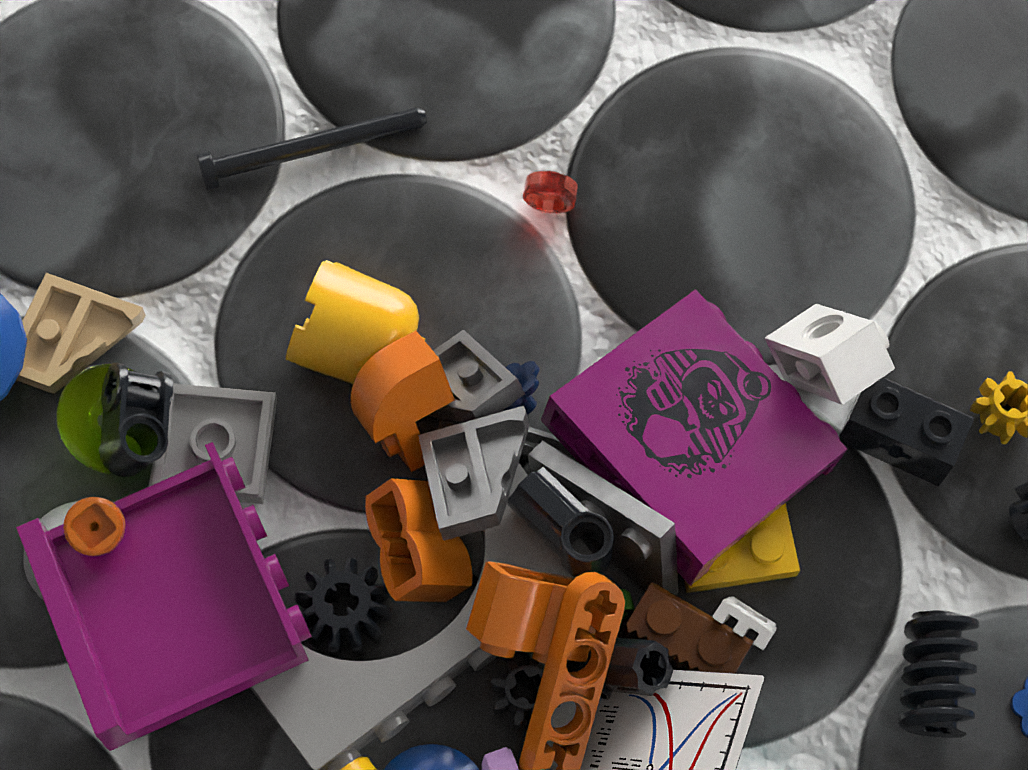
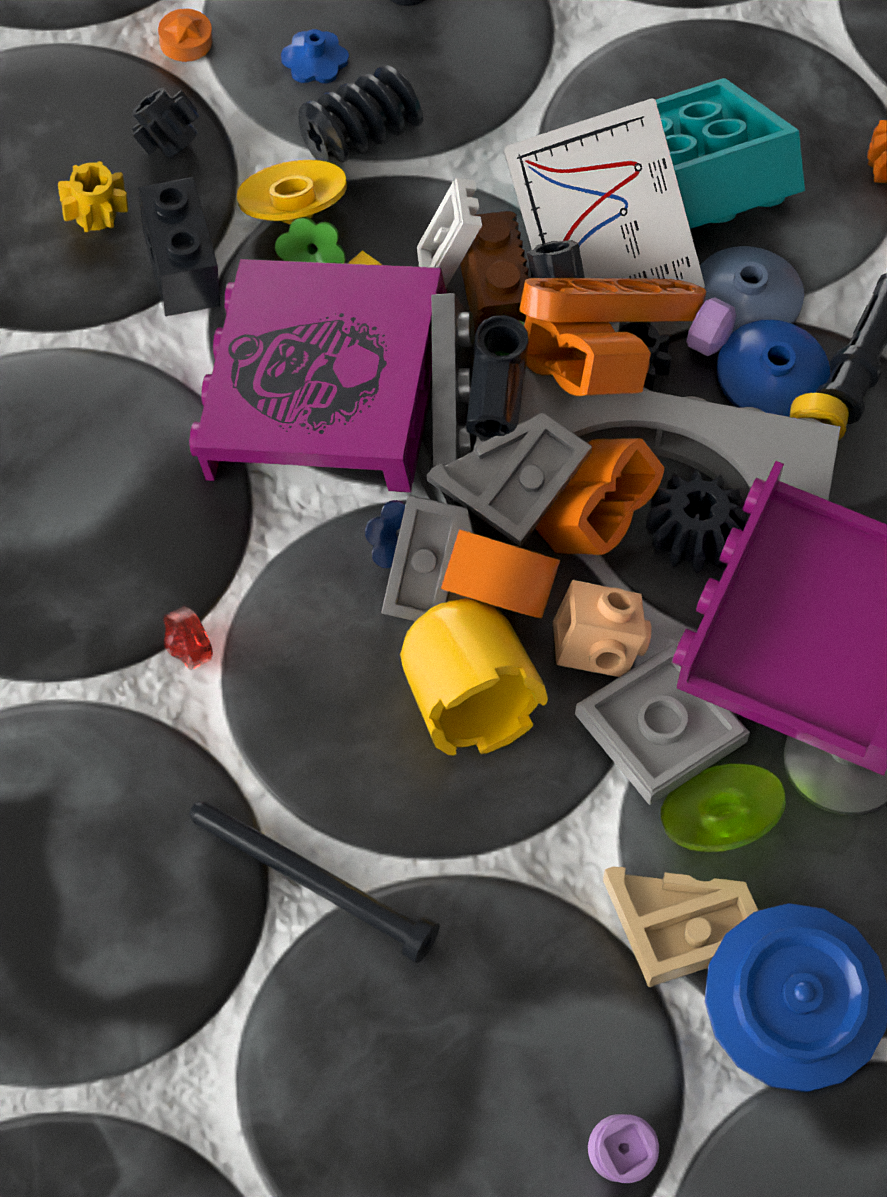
camera: 130 degrees left, 10 degrees down
orange tile [63,497,125,556] -> none
black piece [99,362,173,477] -> none
white brick [765,304,895,405] -> none
none -> yellow dish [237,160,347,224]
none -> bright green plant [275,217,346,264]
none -> light nougat brick [553,580,651,677]

